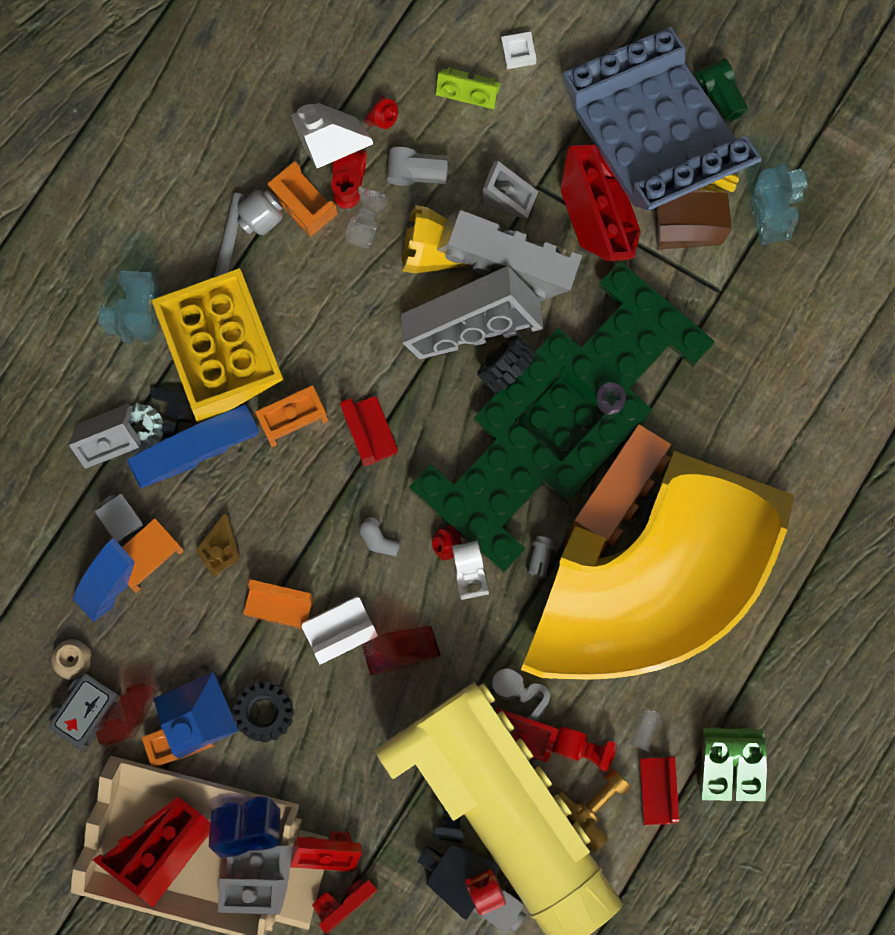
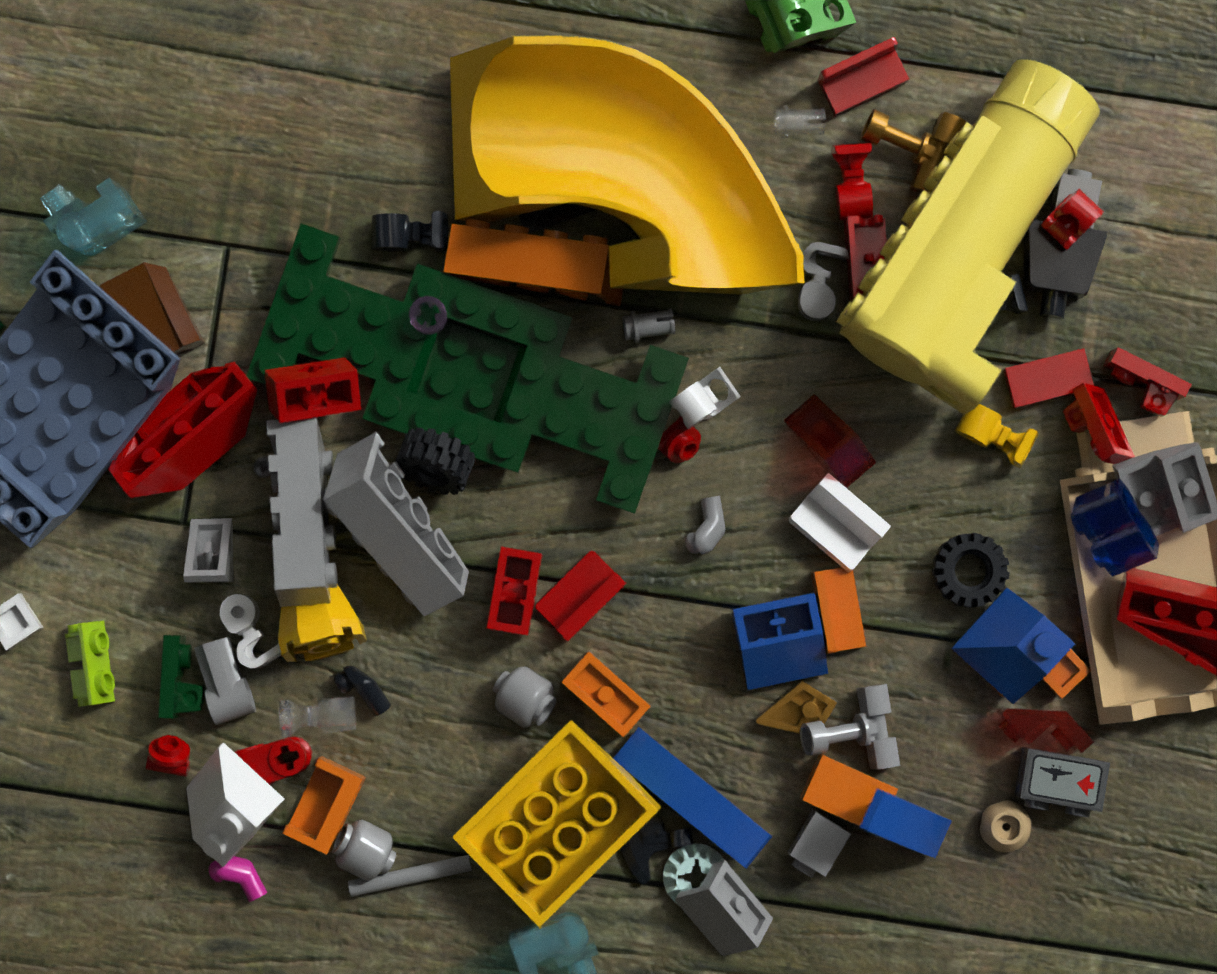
camera: 120 degrees left, 10 degrees up
none -> dark green hinge [158,635,204,719]
none -> dark pink arm [209,856,268,902]
none -> white leg [220,594,281,668]
none -> red brick [265,357,361,423]
none -> black arm [334,666,391,716]
none -> black leg [372,211,448,253]
none -> red brick [487,546,543,636]
none -> light grey head [493,666,557,728]
none -> blue slope [731,593,828,690]
none -> light grey bar [800,684,900,770]
none -> yellow leg [955,404,1038,468]
none -> red tile [1003,348,1094,409]

